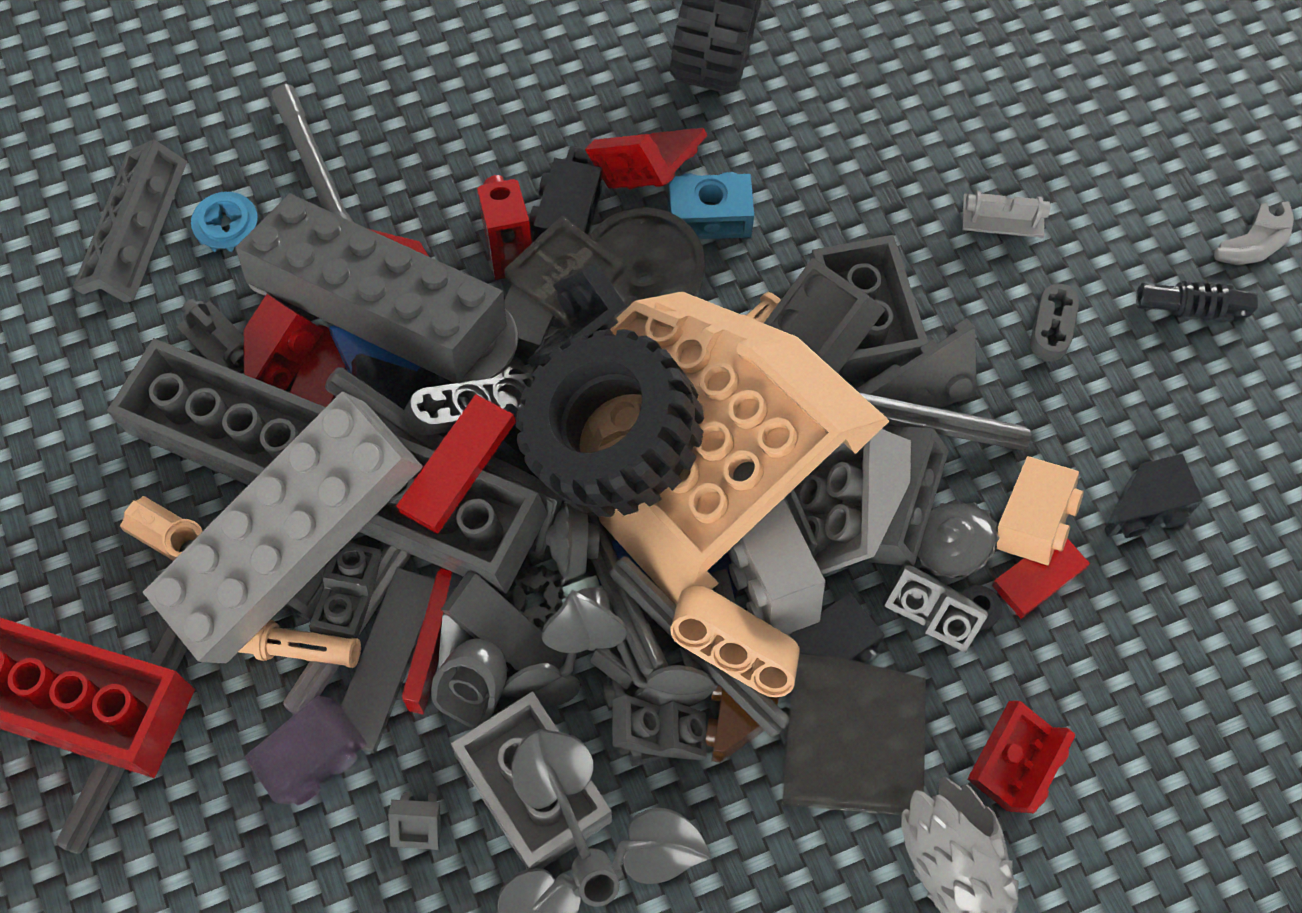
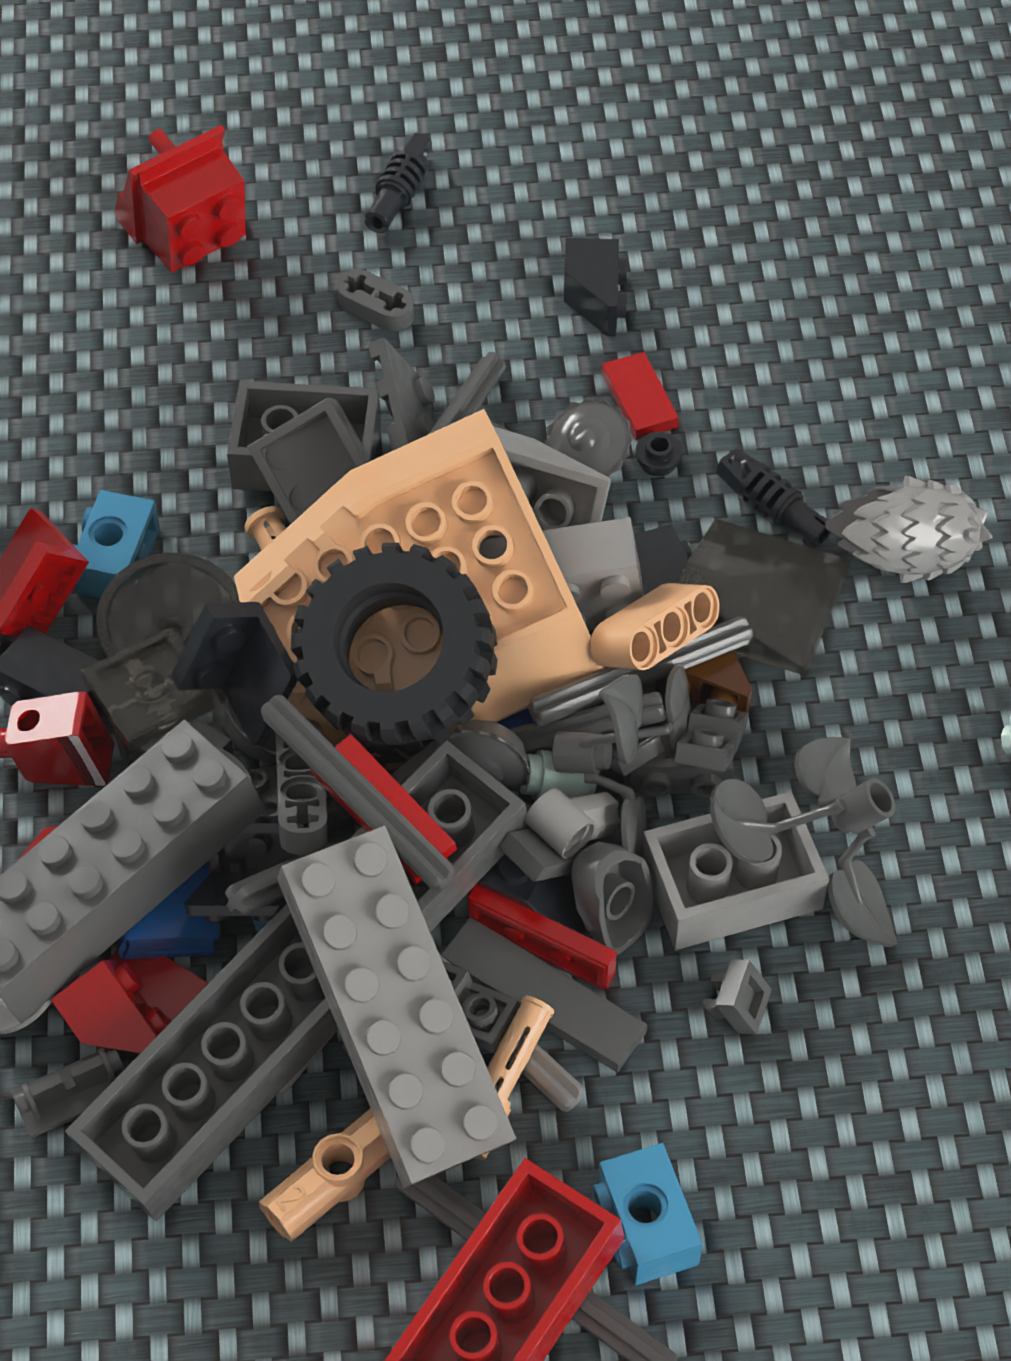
camera: 70 degrees left, 10 degrees down
clear purple brick [244,696,367,805] -> none
slope [883,562,988,653] -> none
light grey hinge [962,191,1050,238] -> none
red bracket [967,701,1075,814] -> none
light nougat brick [996,456,1084,565] -> none
light grey piece [1214,202,1294,266] -> none
none -> red piece [114,125,246,273]
none -> dark grey axle [261,695,456,891]
none -> light grey piece [525,788,621,859]
none -> dark azure brick [592,1143,703,1286]
none -> black hinge [716,449,831,548]

